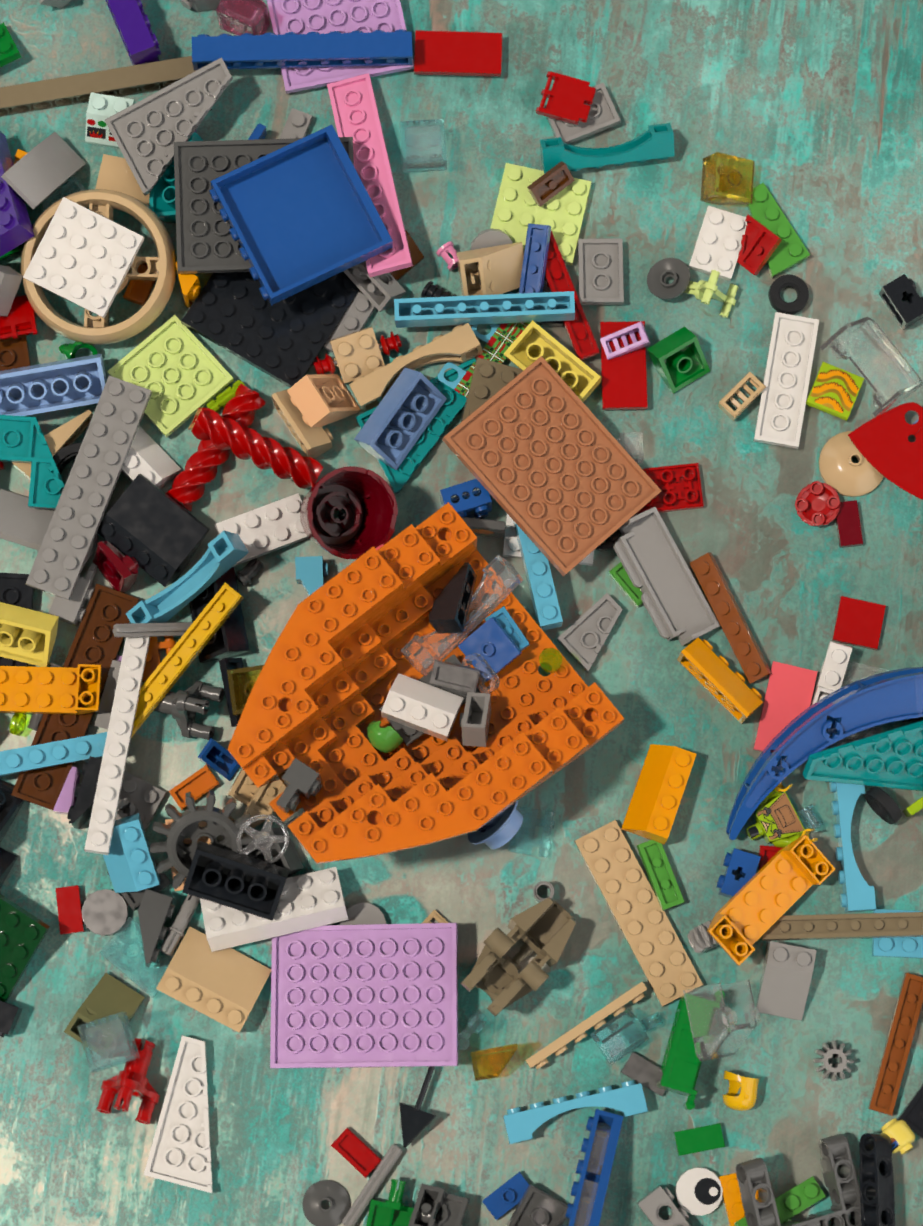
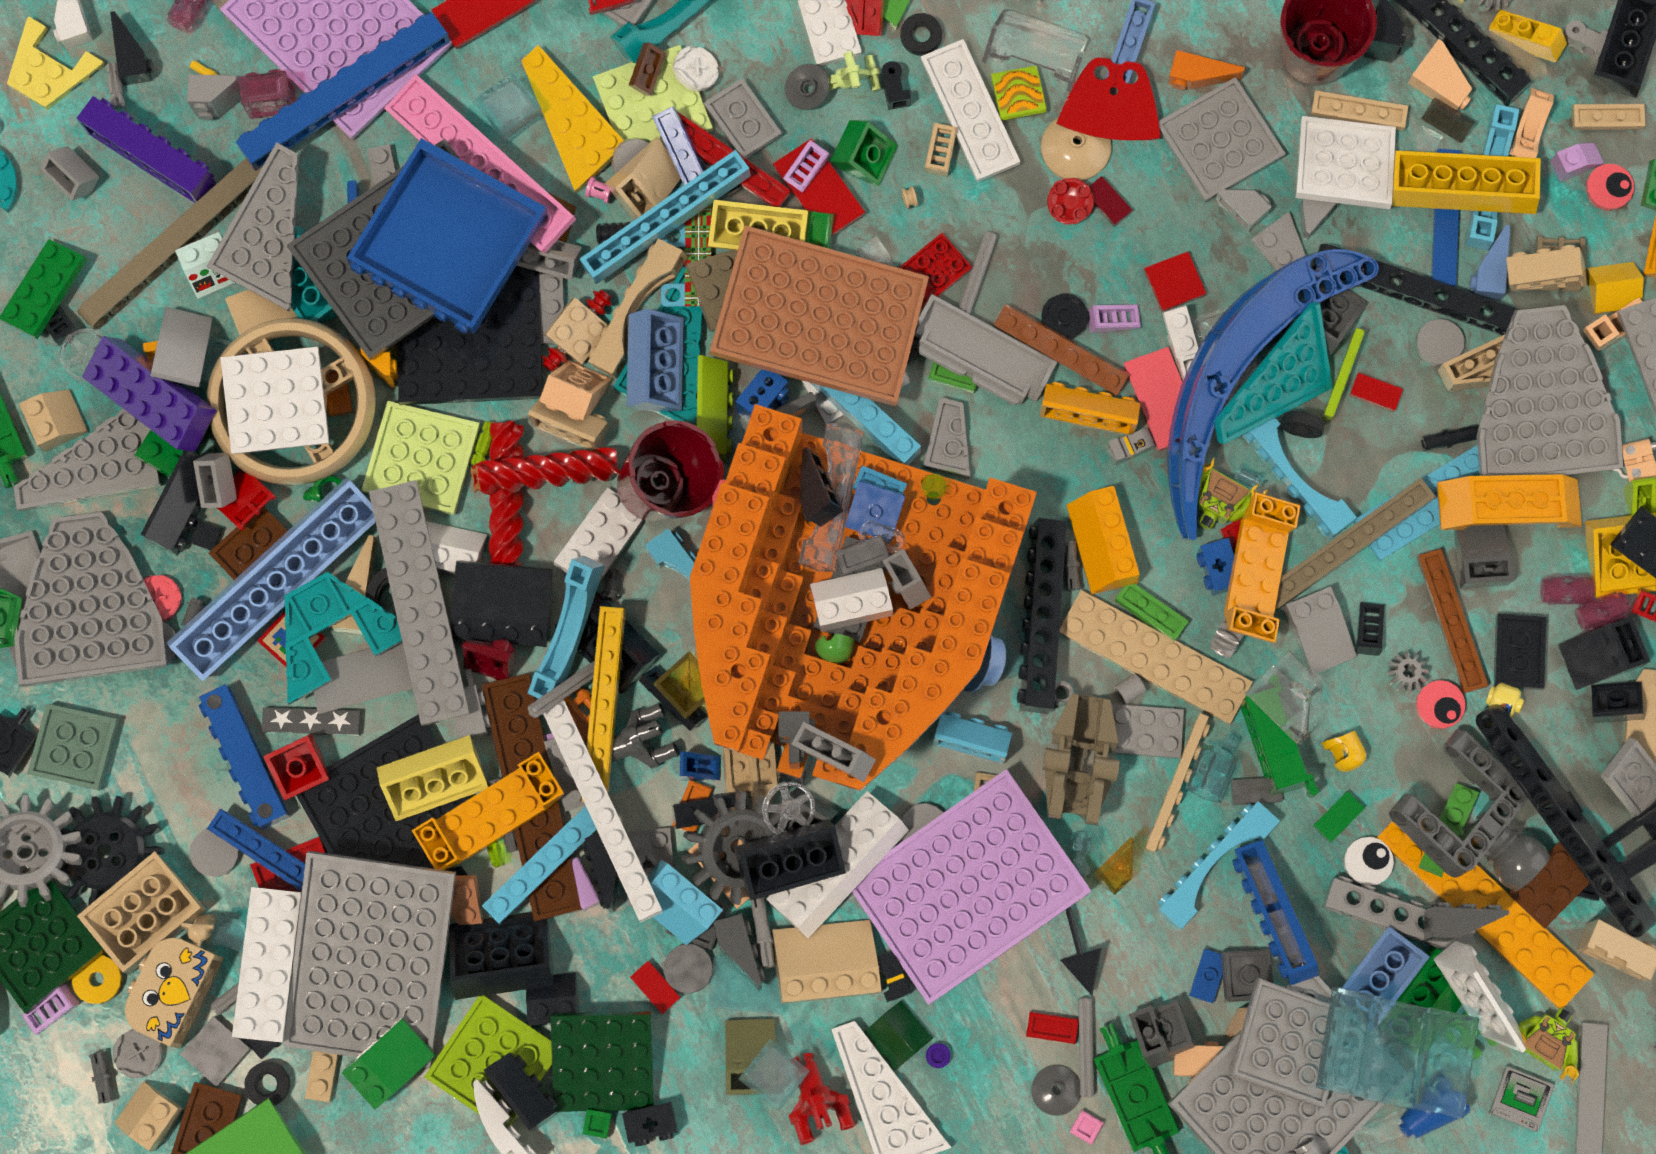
camera: 30 degrees left, 0 degrees up
none -> yellow wing [521,45,624,193]
none -> black plate [672,794,747,829]
none -> white tile [673,46,719,92]
none -> lime slope [697,355,733,460]
none -> light grey brick [792,722,876,782]
none -> green tile [806,211,834,249]
none -> dark green slope [864,1001,933,1071]
none -> black leg [878,953,910,1003]
none -> black leg [882,61,911,110]
none -> tan bush [901,186,918,209]
none -> dark purple tile [926,1043,951,1069]
none -> medium azure slope [933,711,1012,764]
none -> light grey axle [958,231,997,314]
none -> black brick [1017,518,1067,714]
none -> black tile [1041,293,1089,340]
none -> dark grey pin [1064,541,1082,591]
none -> lavender slope [1088,304,1141,333]
none -> light grey leg [1107,428,1155,466]
none -> light grey plate [1110,704,1184,759]
none -> light grey beam [1114,673,1146,705]
none -> black slope [1355,602,1385,656]
none -> coral tile [1415,680,1466,730]

